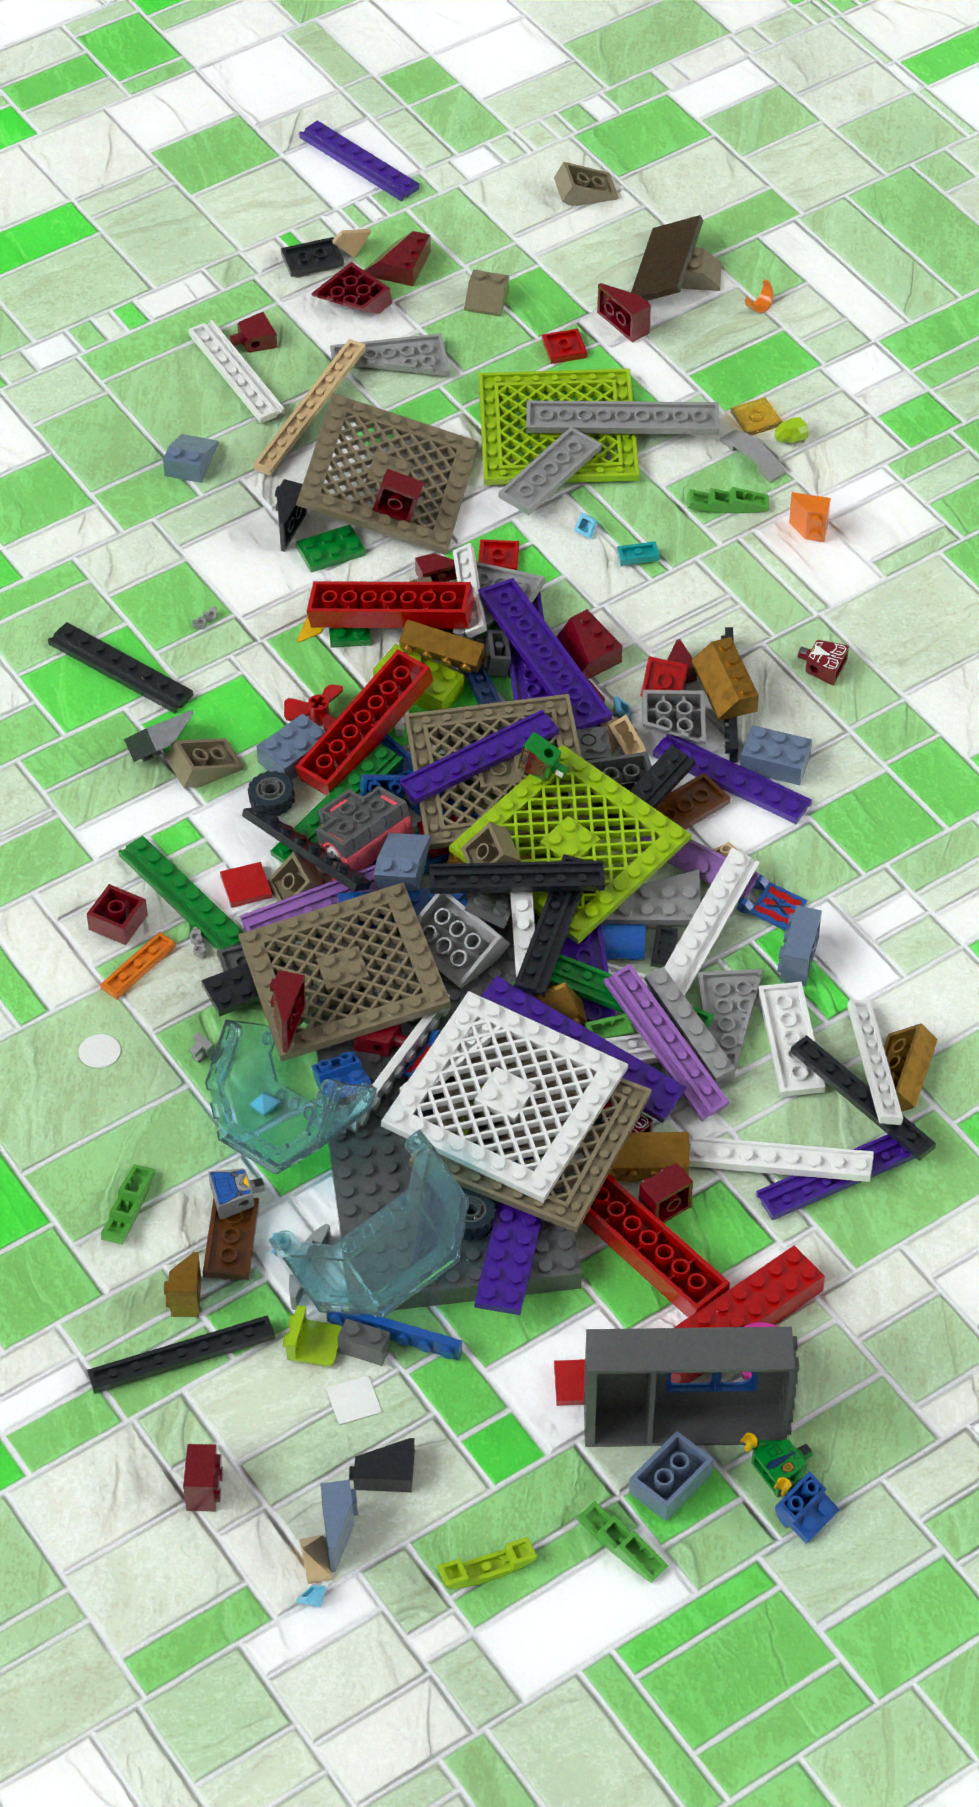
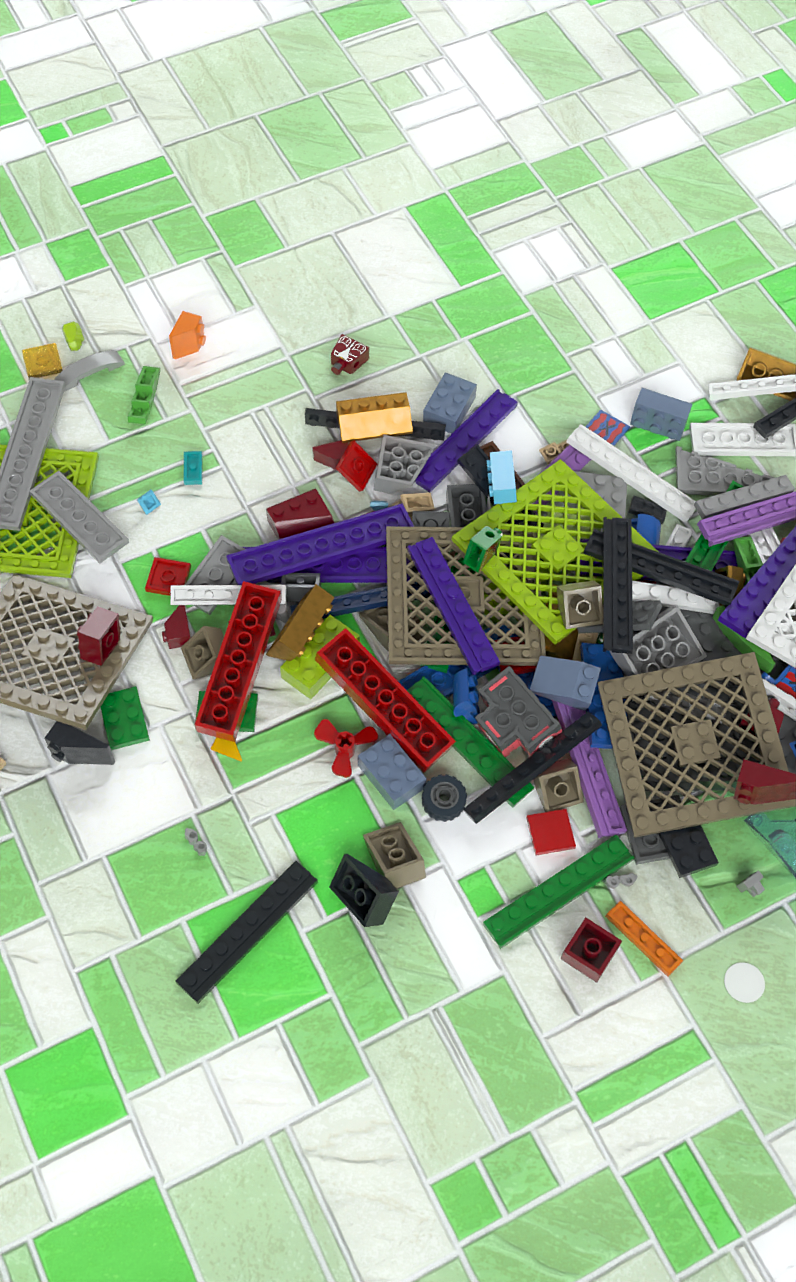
camera: 85 degrees left, 10 degrees up
none -> medium azure brick [487,450,517,504]

